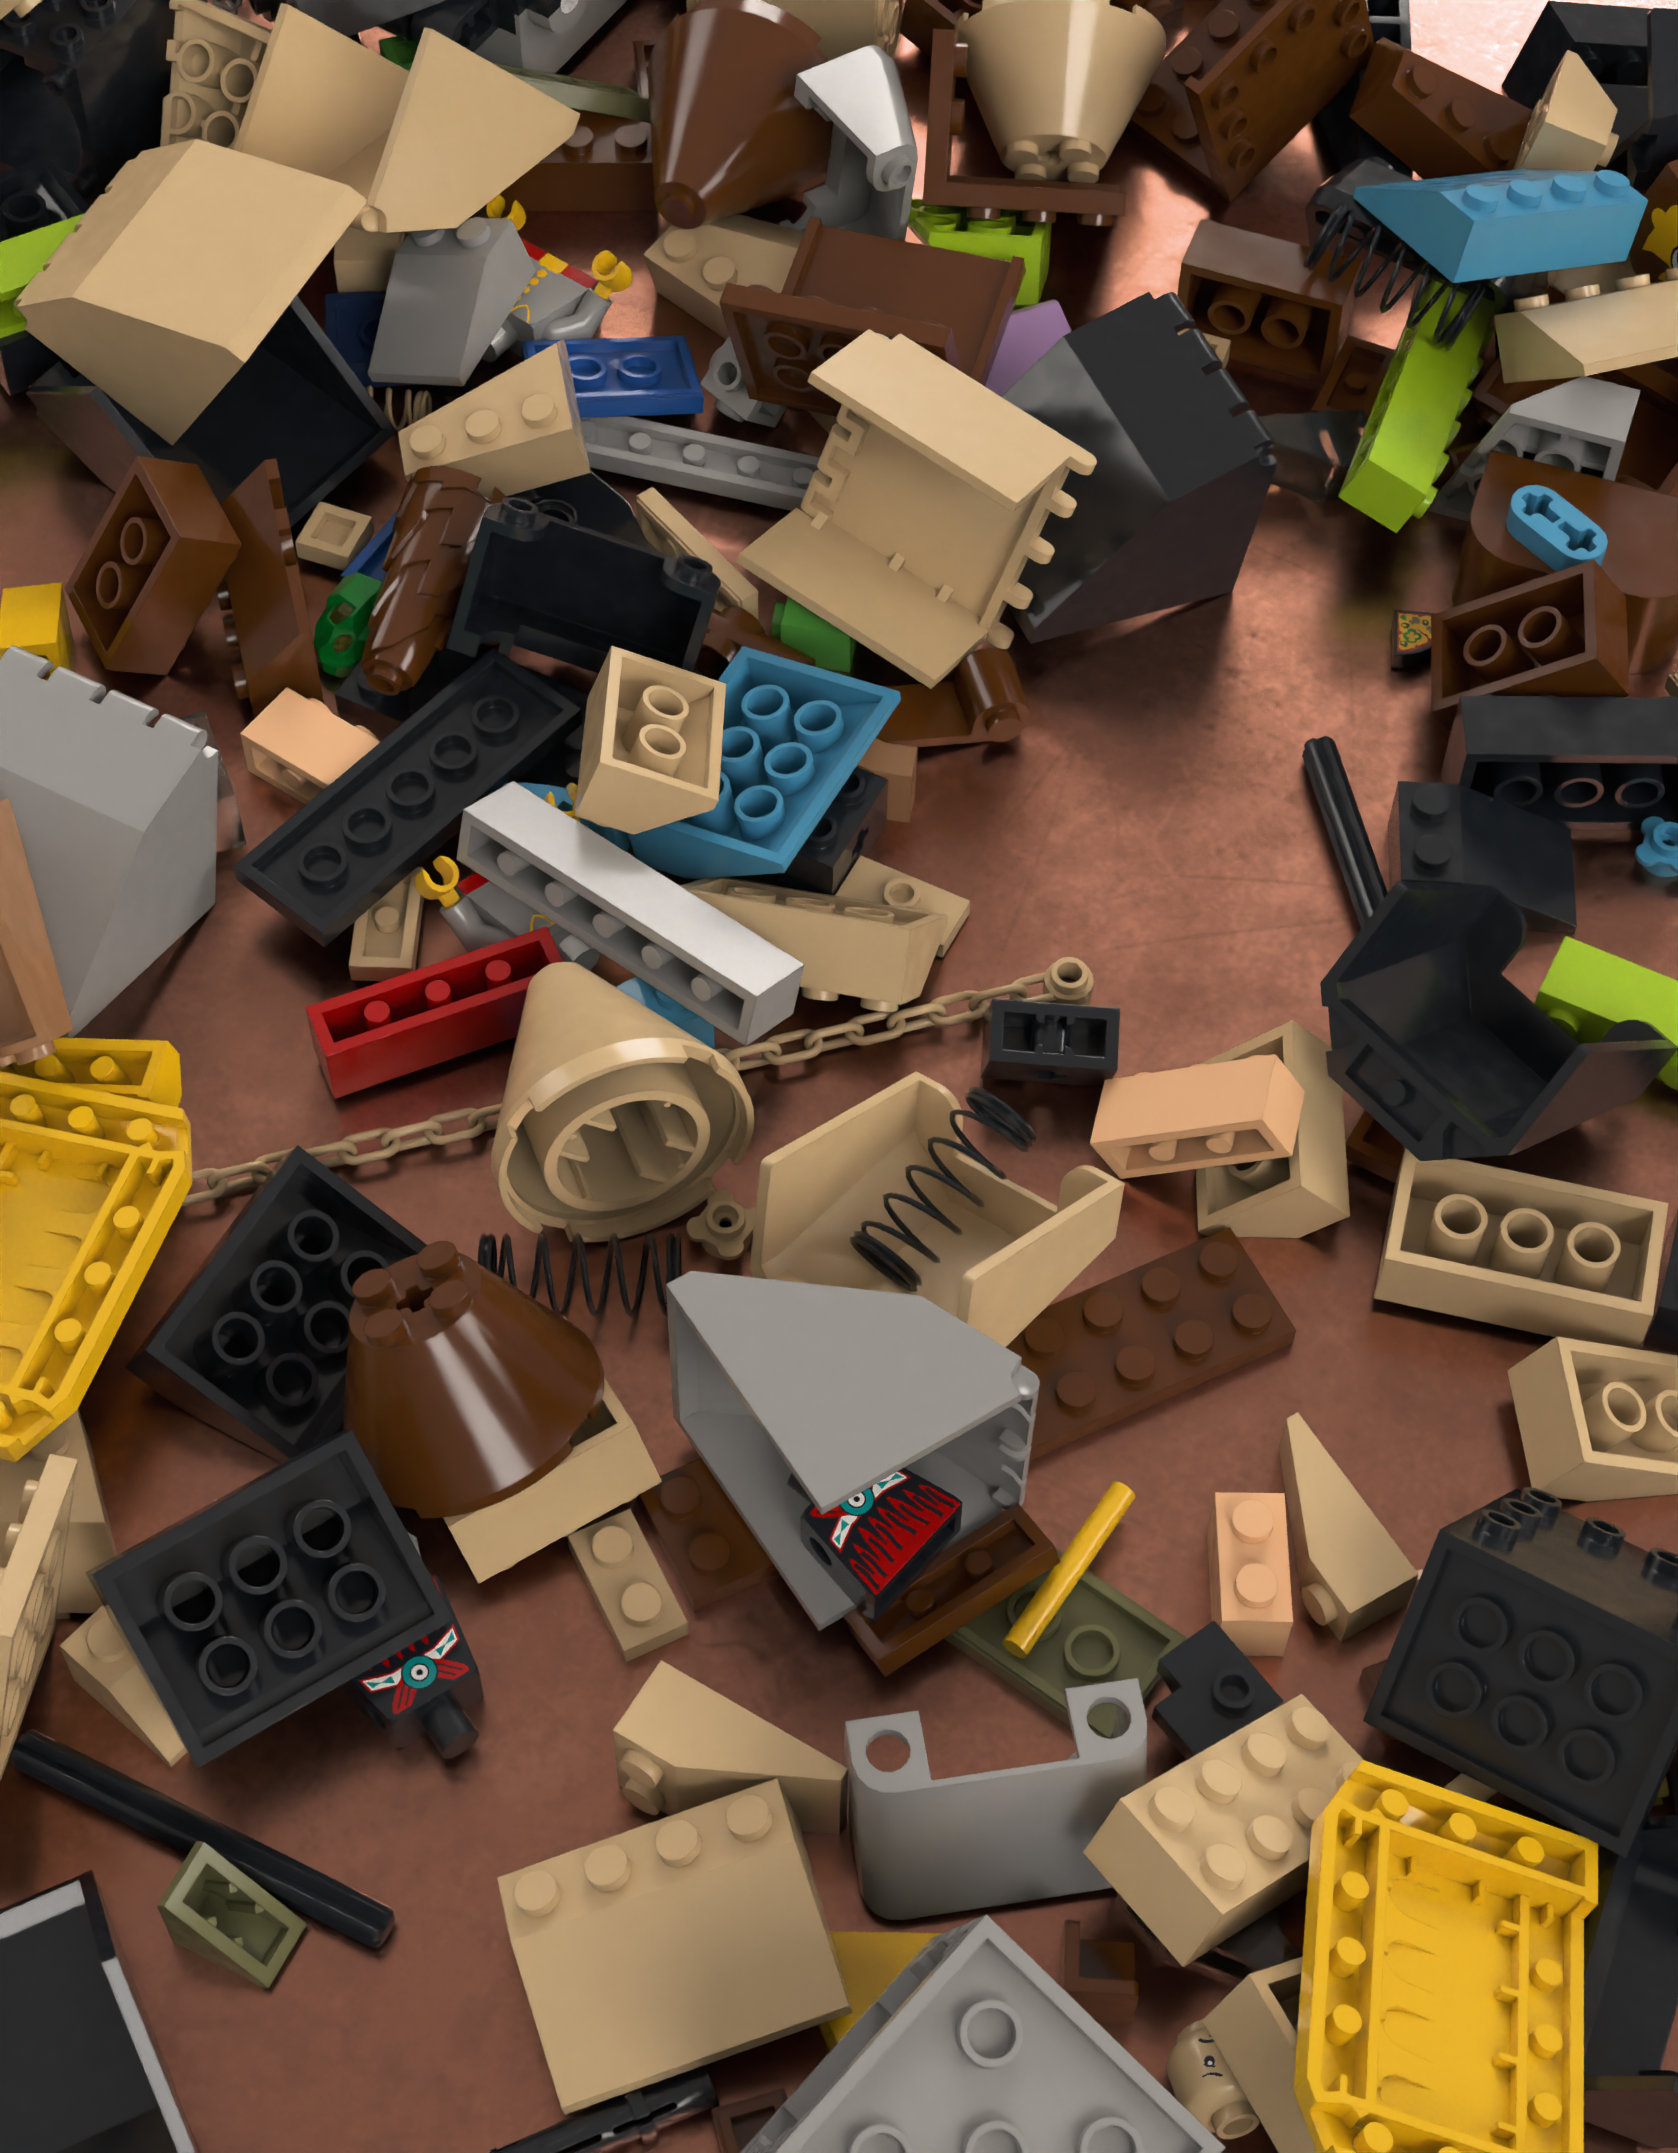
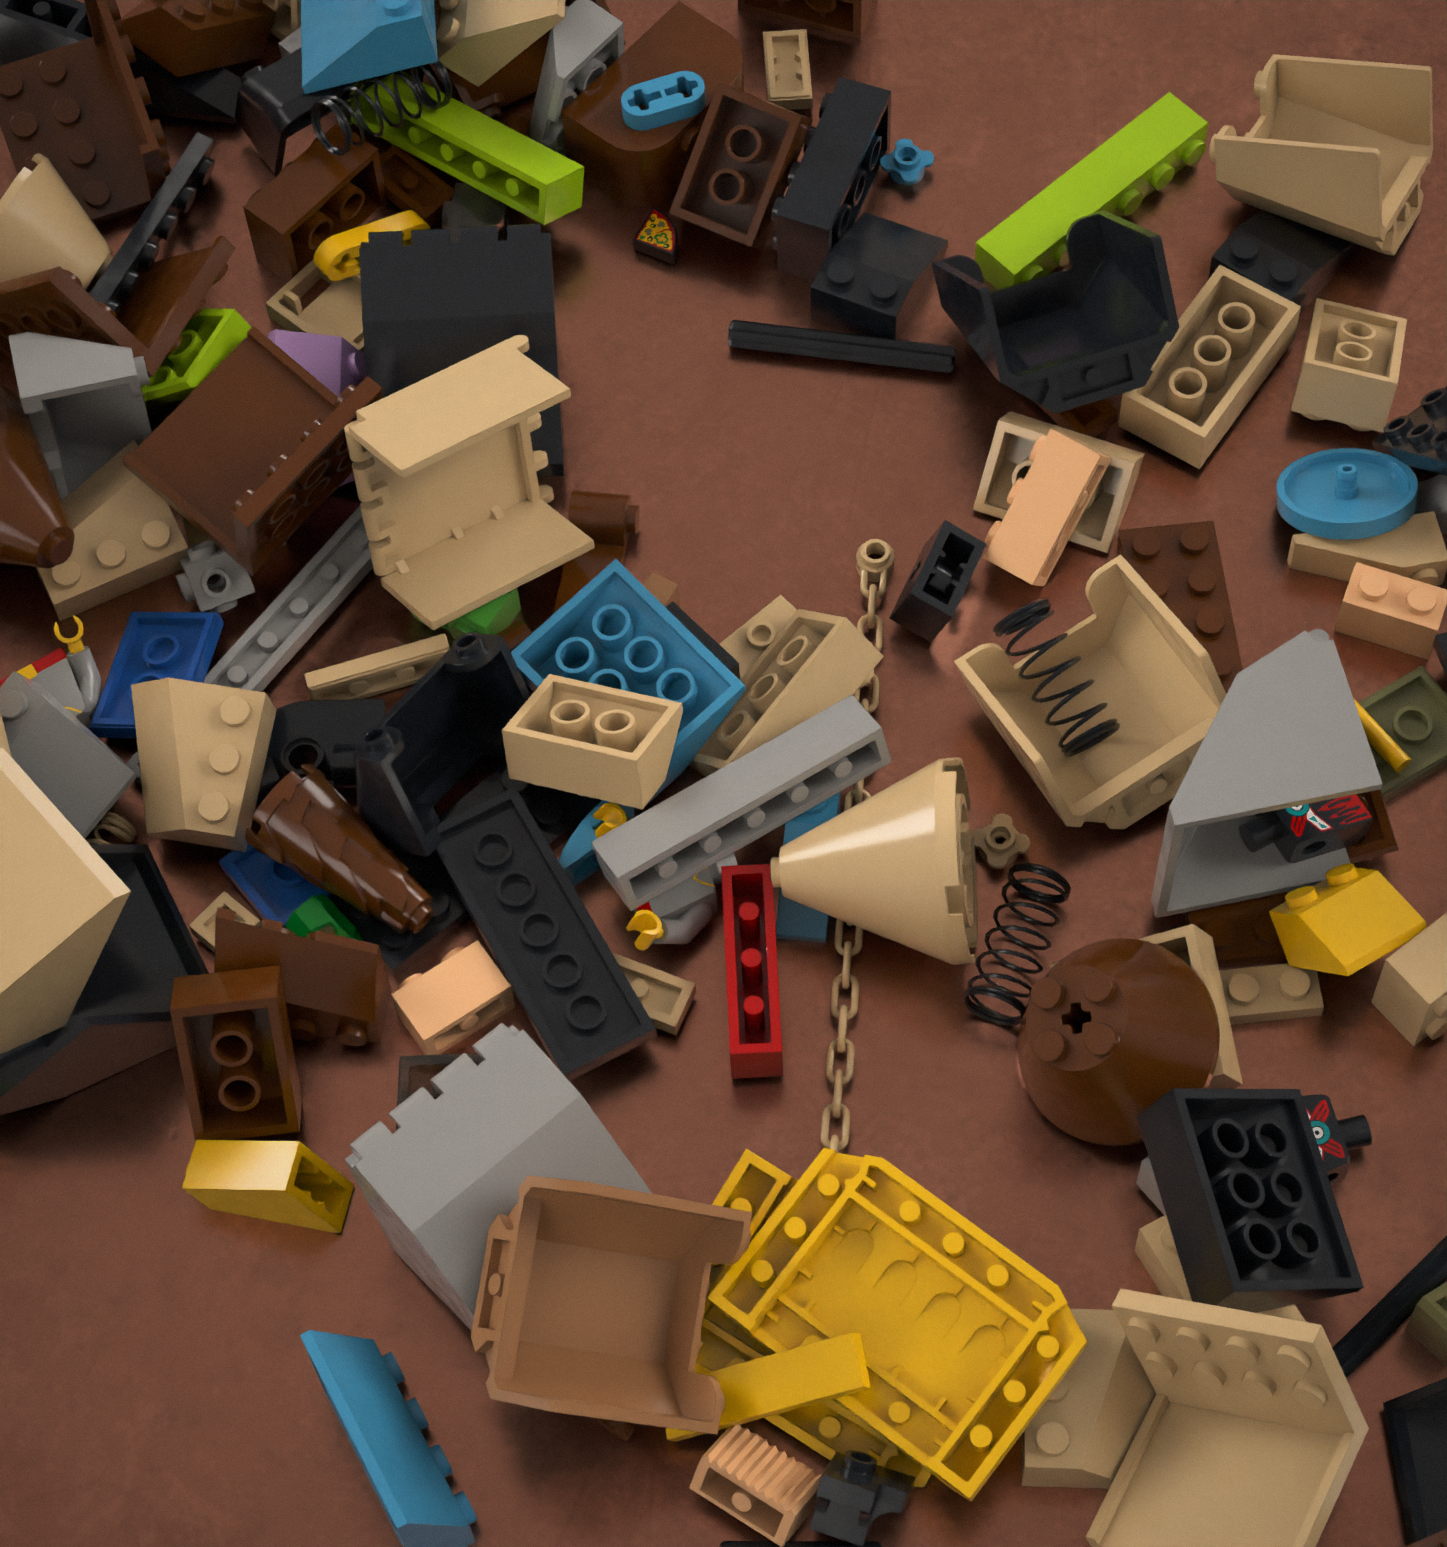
camera: 65 degrees left, 5 degrees up
black slope [125,1145,427,1463] -> none
none -> black plate [90,132,215,319]
none -> yellow beam [314,210,431,281]
none -> yellow slope [1269,863,1427,976]
none -> dark azure piece [1276,448,1418,540]

